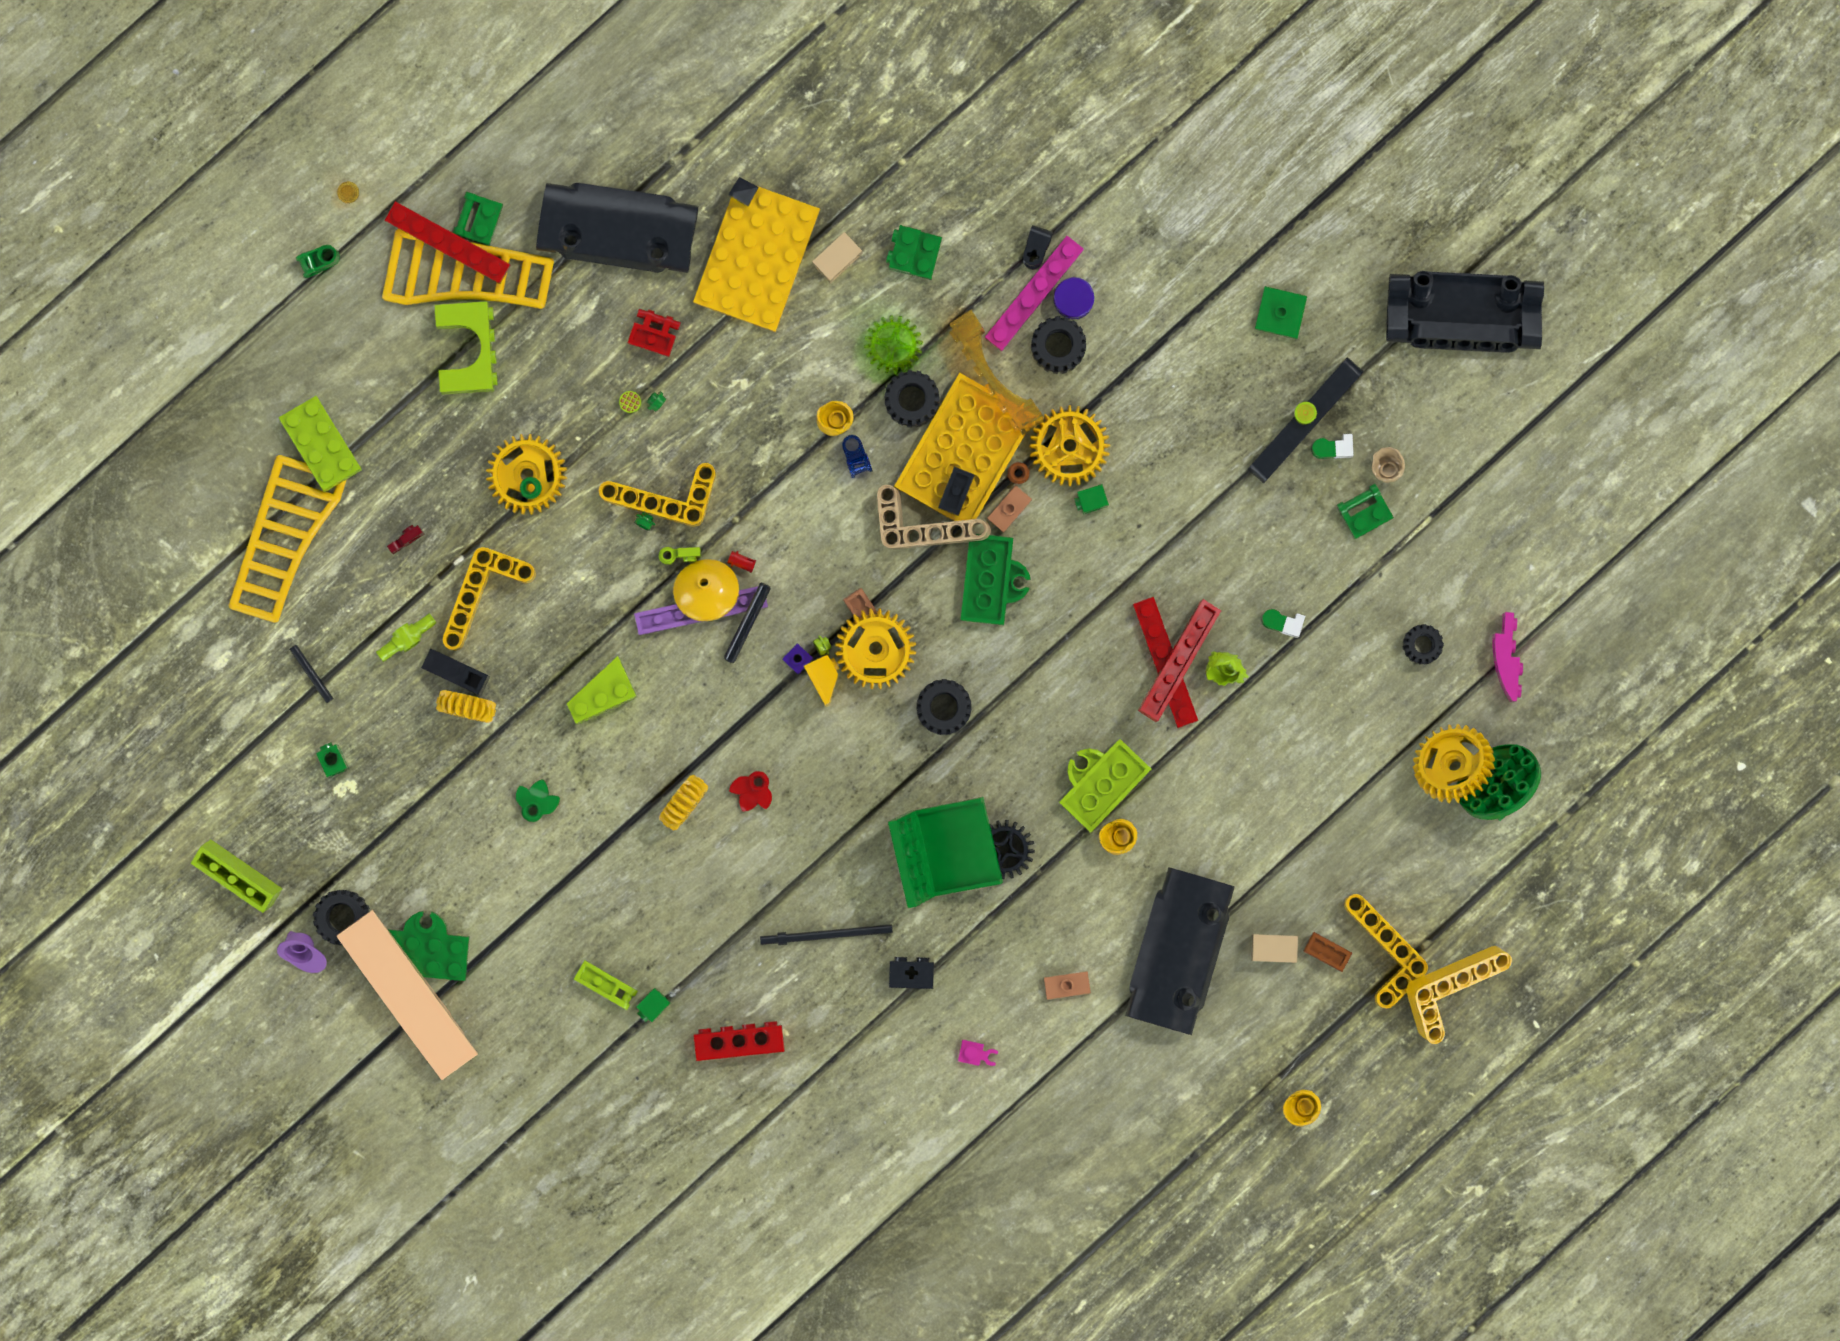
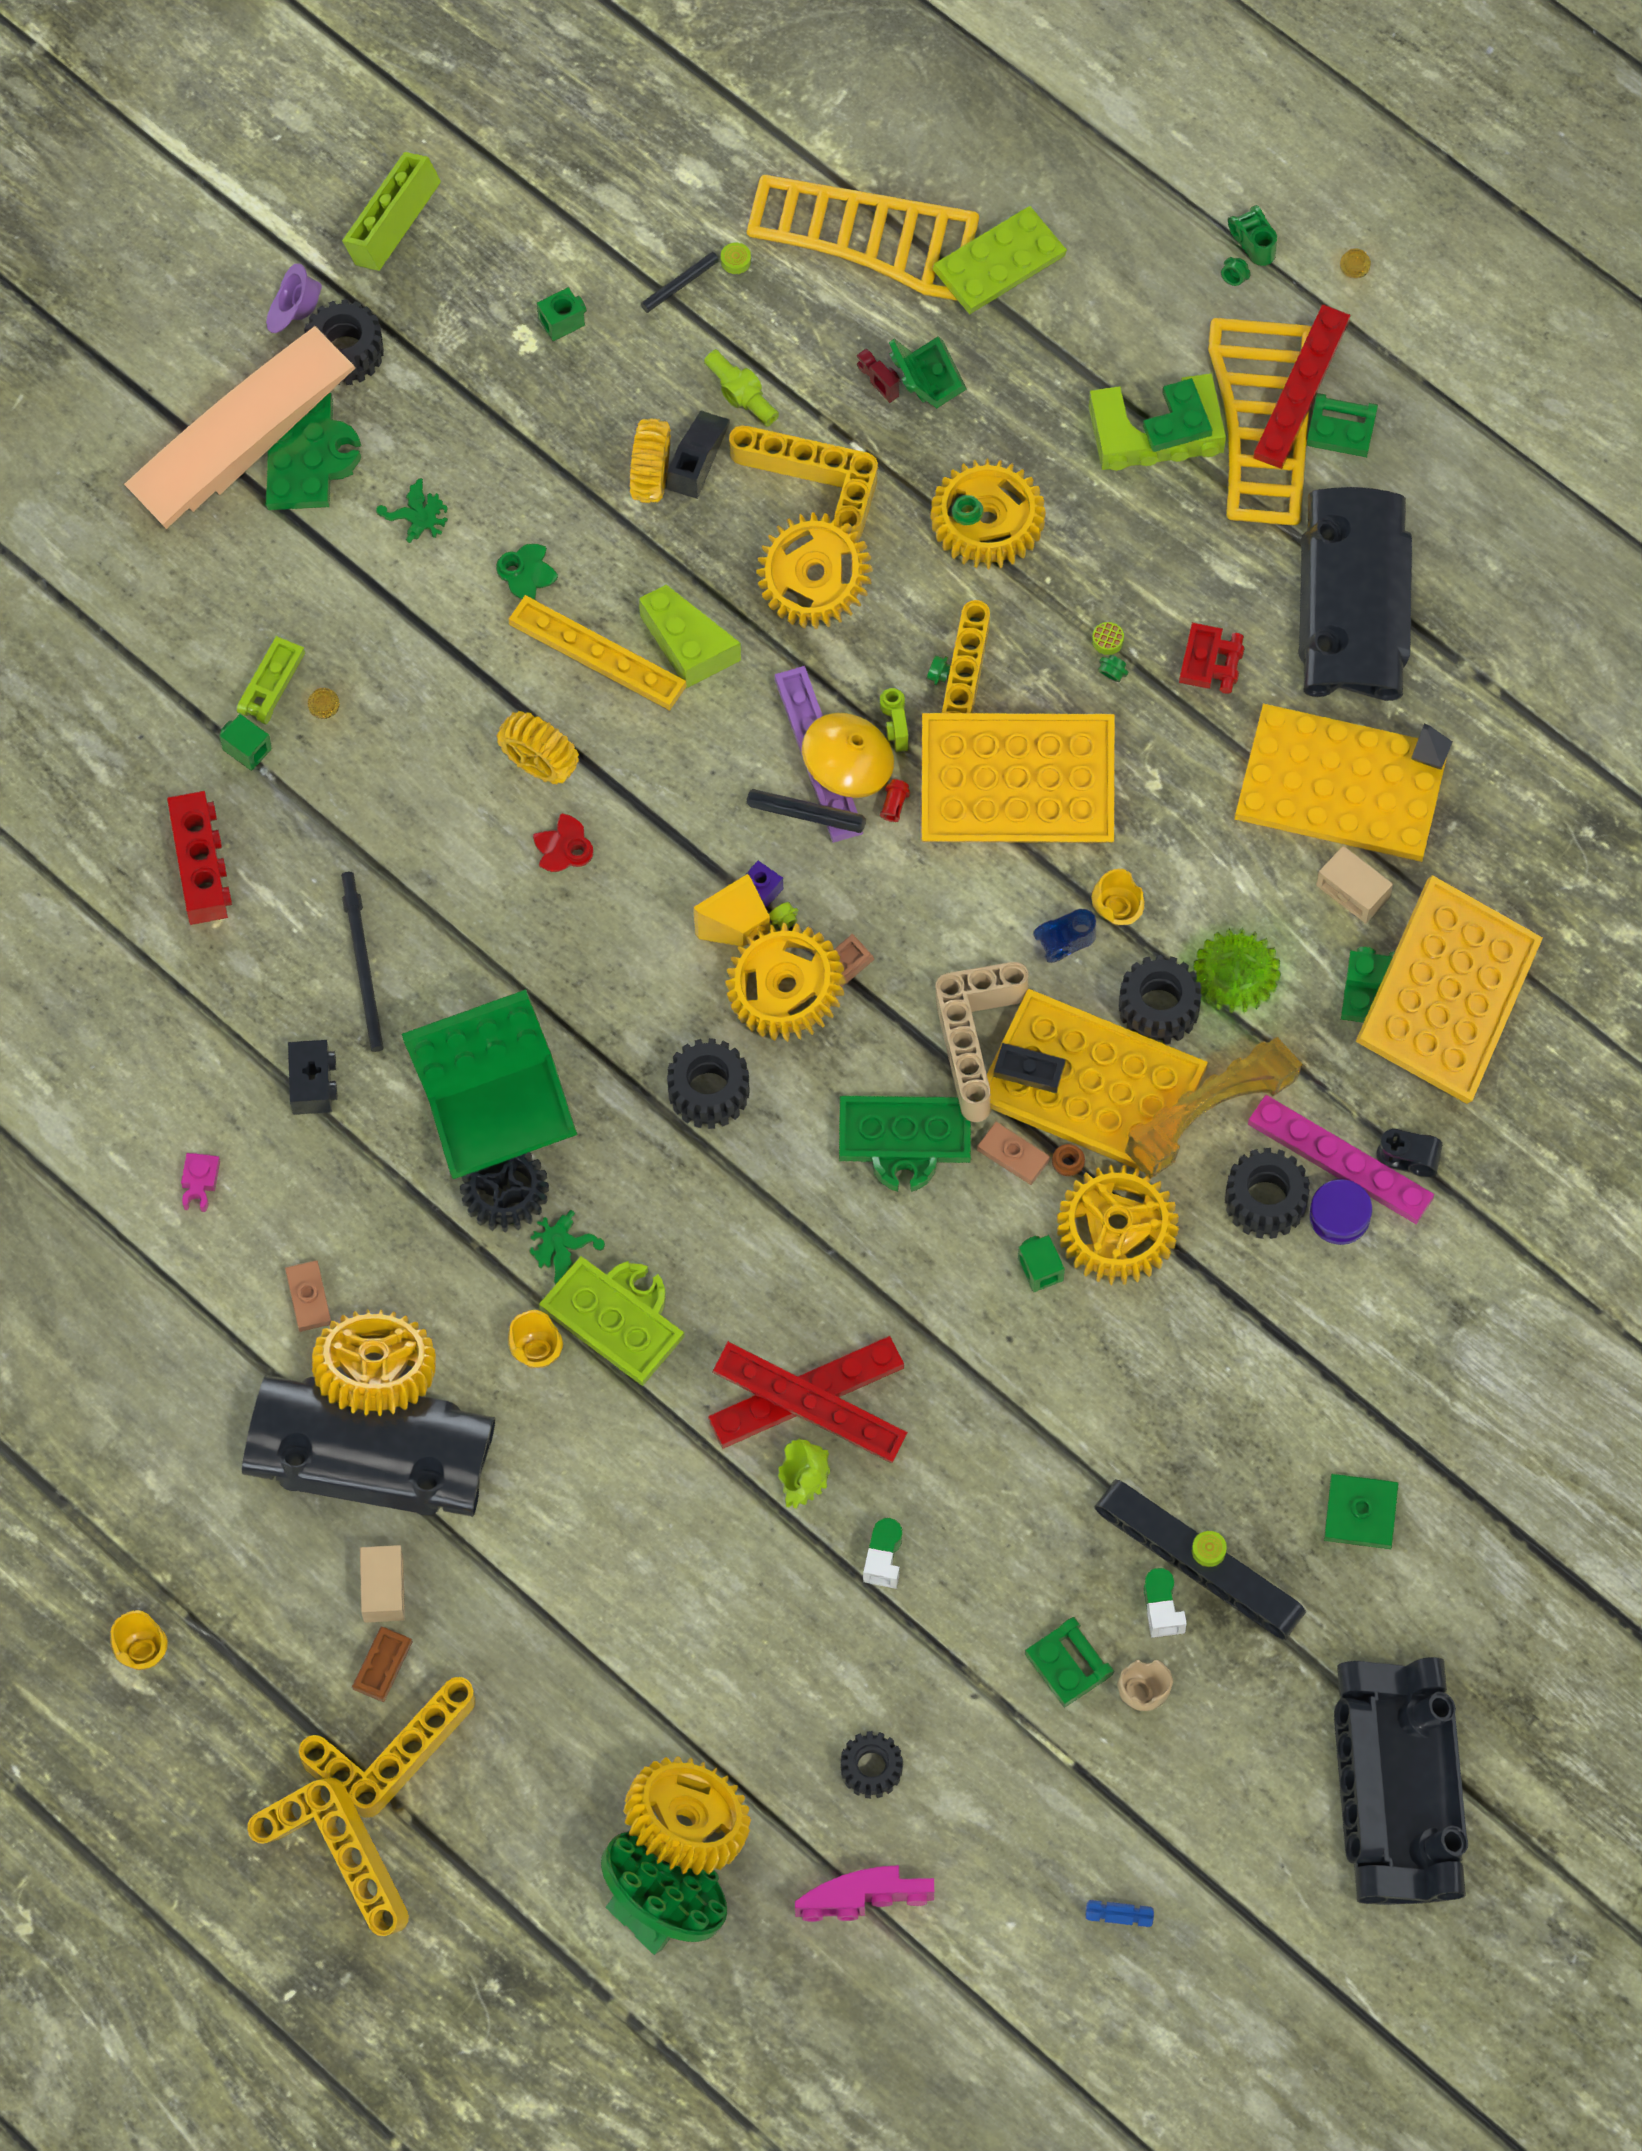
camera: 85 degrees right, 20 degrees down
none -> clear yellow plate [308,688,340,719]
none -> yellow gear [312,1309,436,1416]
none -> green piece [376,478,448,543]
none -> yellow plate [509,595,687,711]
none -> green piece [530,1210,605,1285]
none -> lime tile [721,242,751,274]
none -> yellow gear [756,512,873,629]
none -> green bracket [889,336,967,409]
none -> yellow plate [921,713,1115,843]
none -> blue axle [1085,1900,1154,1927]
none -> green plate [1143,378,1213,452]
none -> green plate [1221,257,1251,286]
none -> yellow plate [1355,875,1543,1104]

